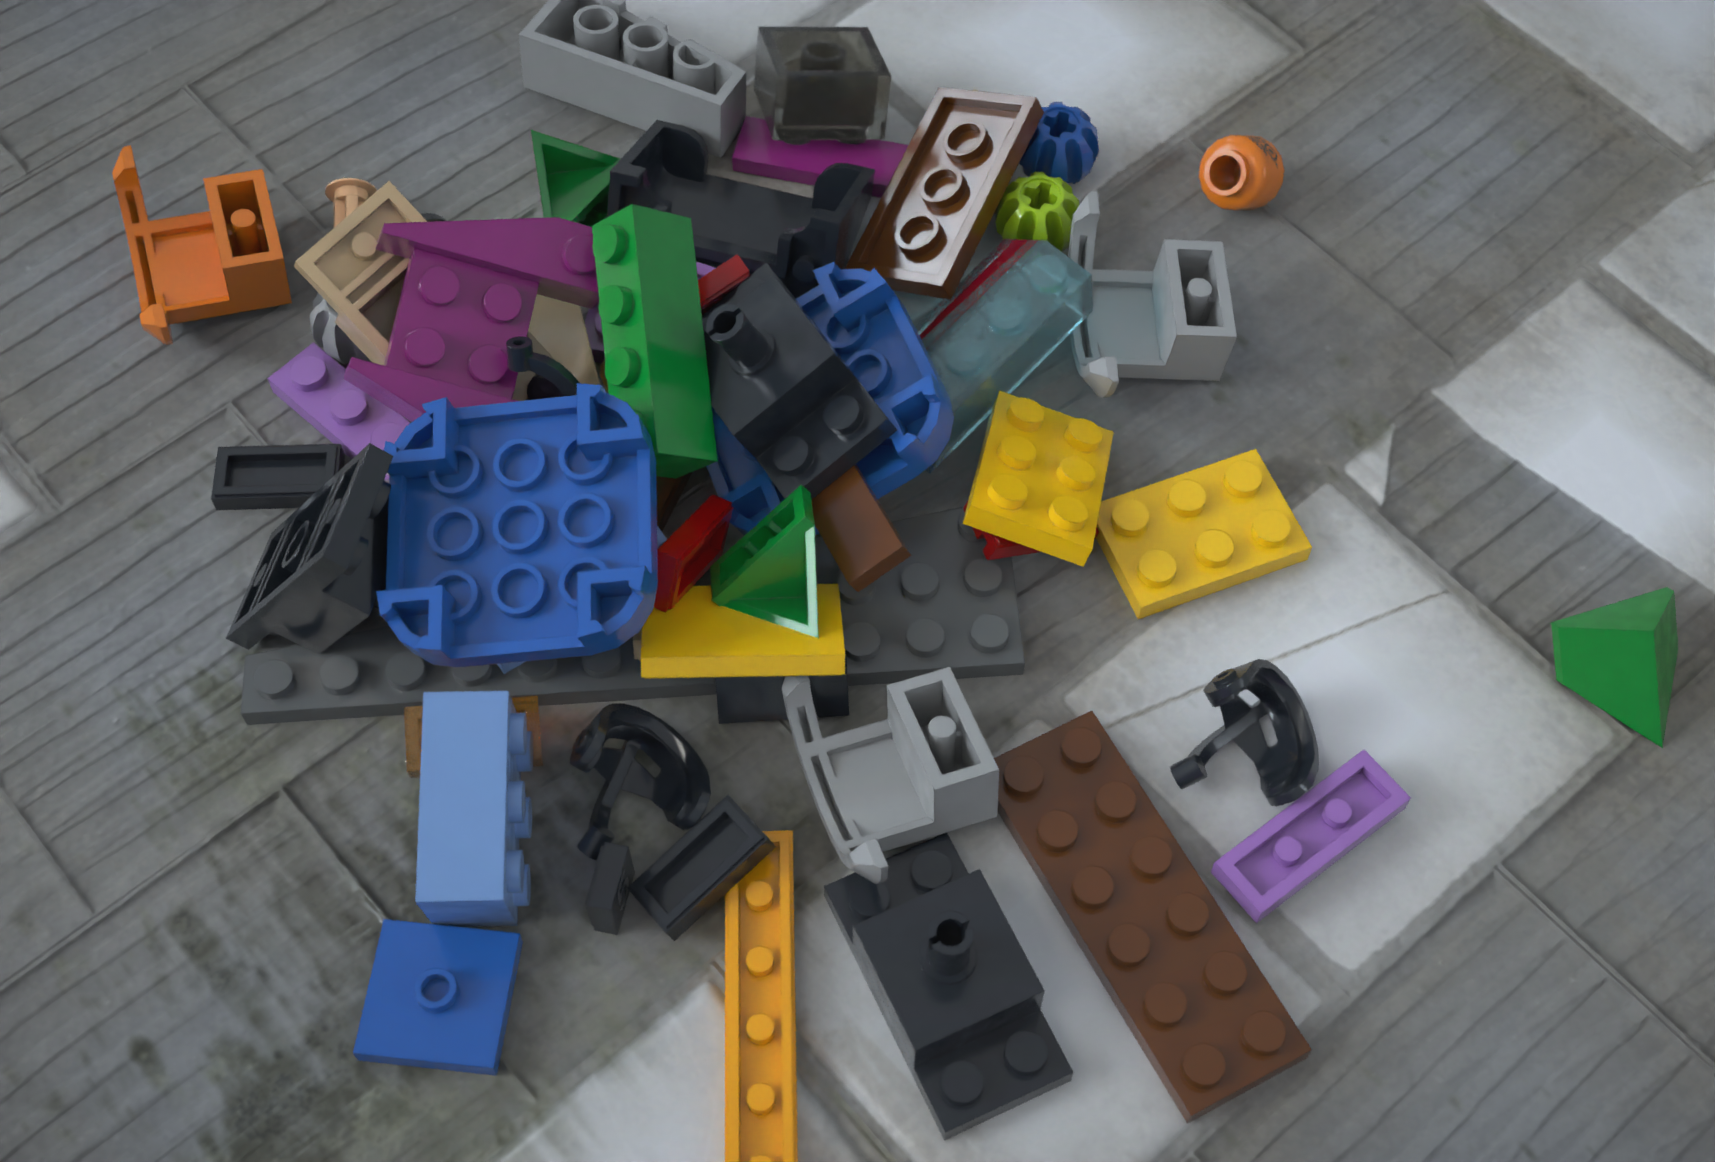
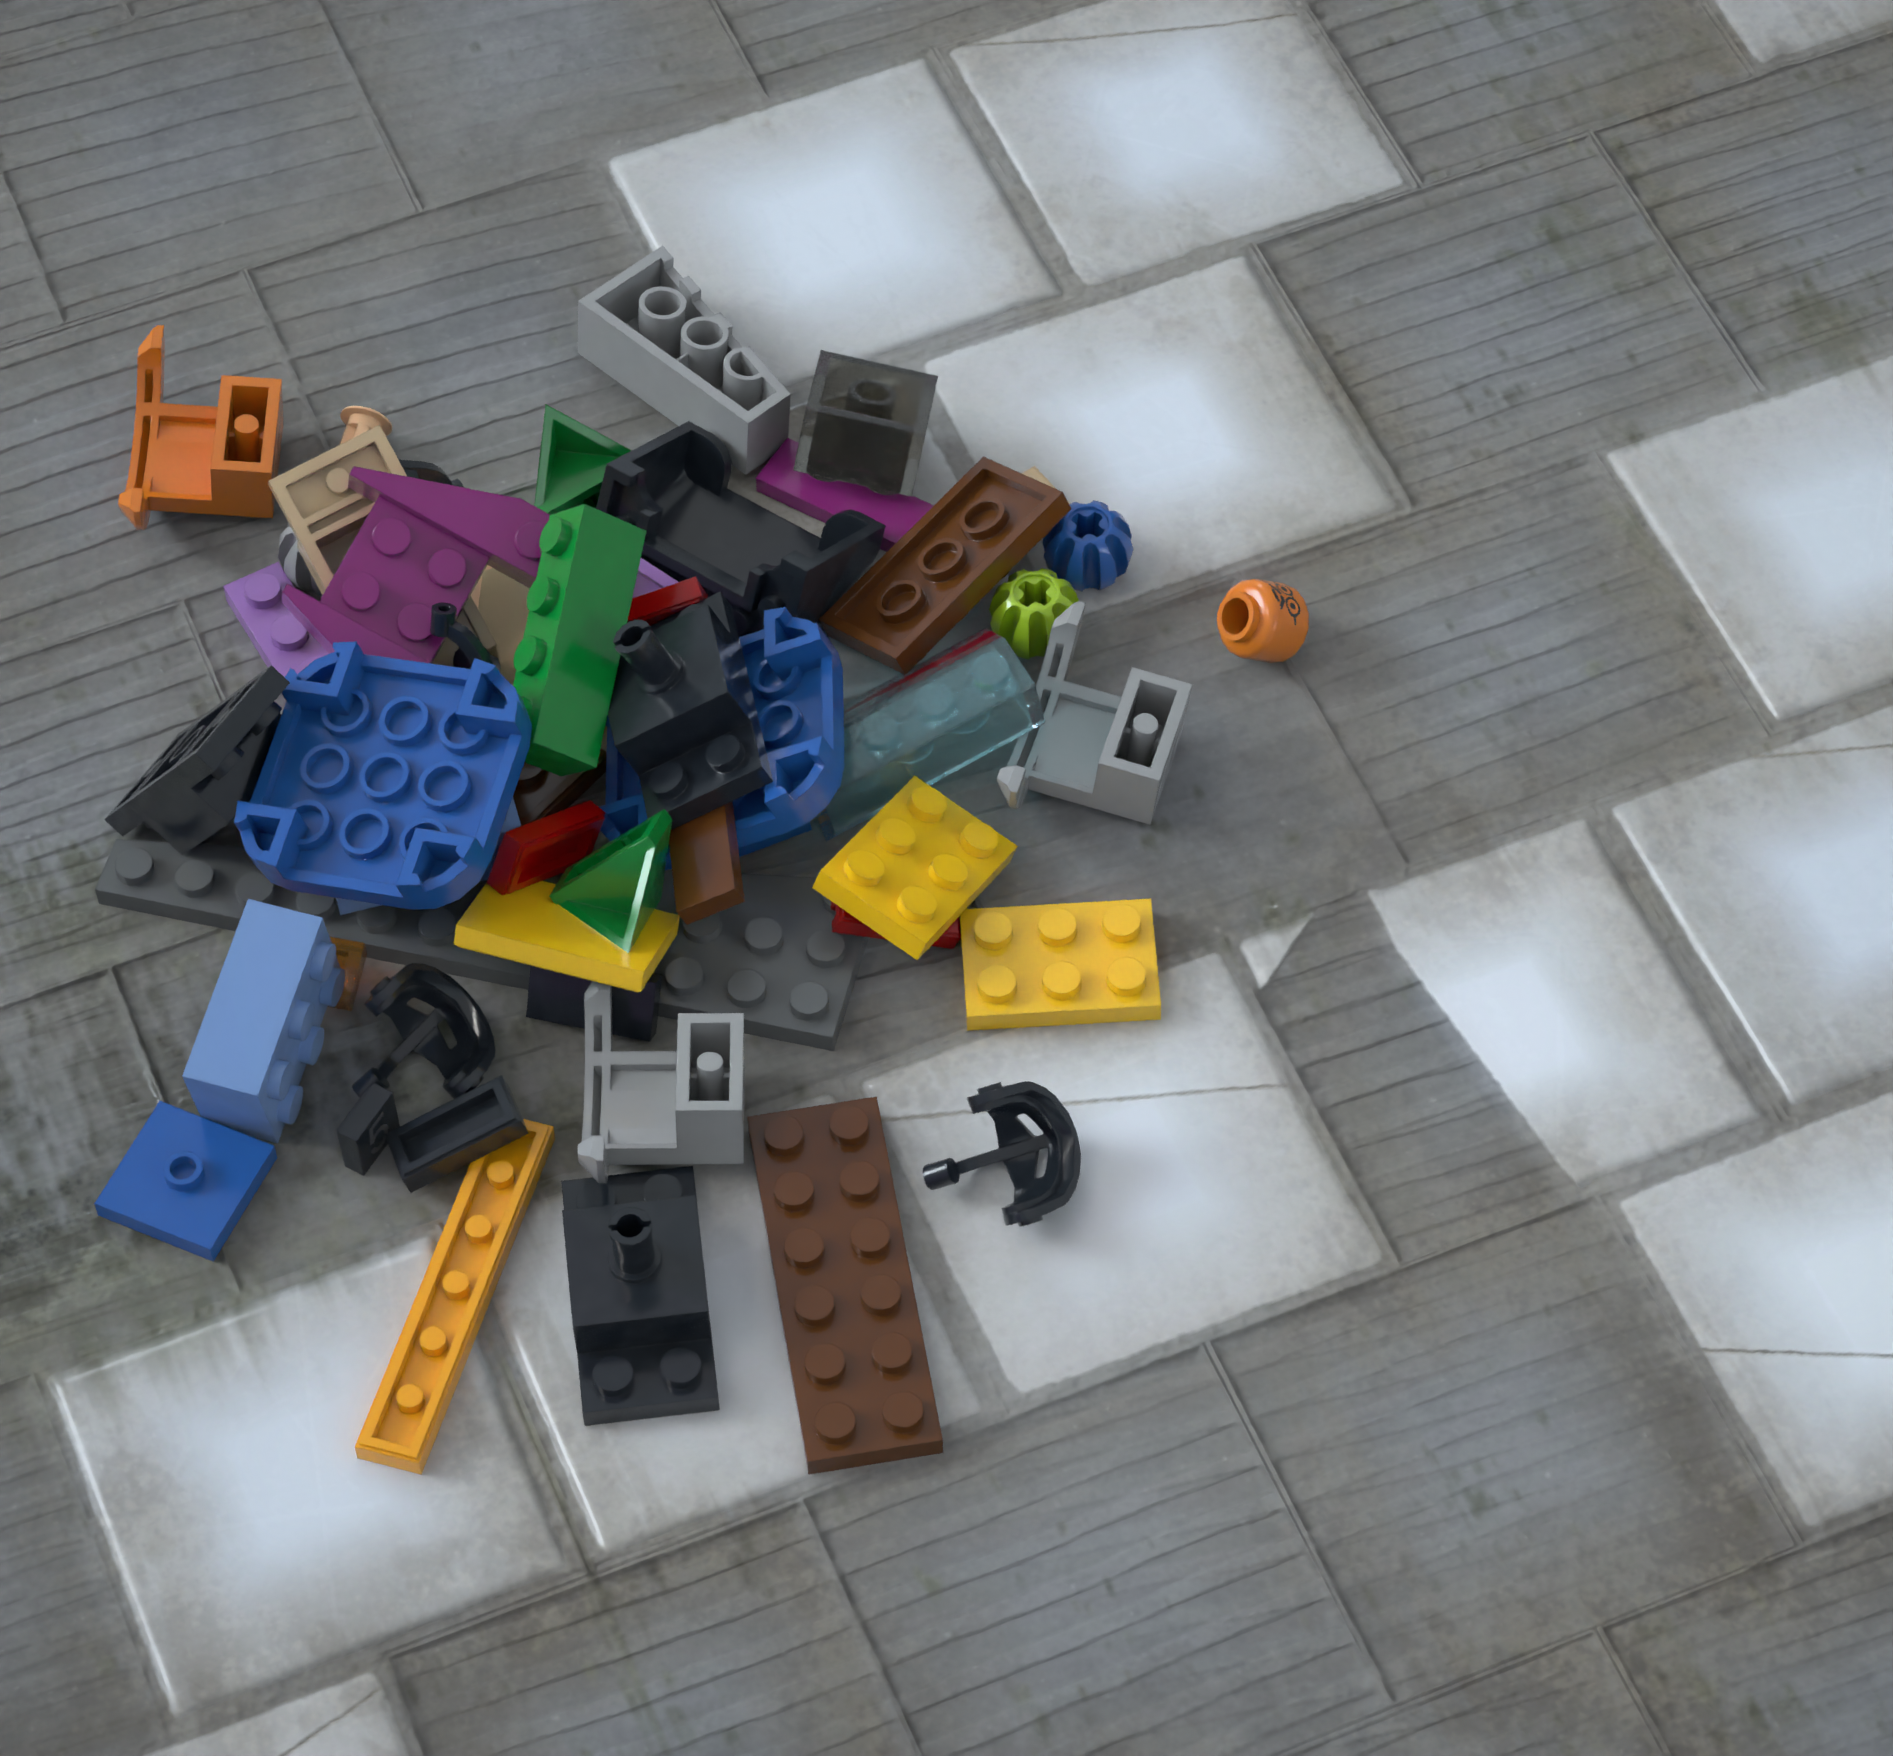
camera: 20 degrees right, 5 degrees down
black tile [211,444,345,510] -> none
medium lavender plate [1211,749,1411,923] -> none
green slope [1551,587,1678,748] -> none

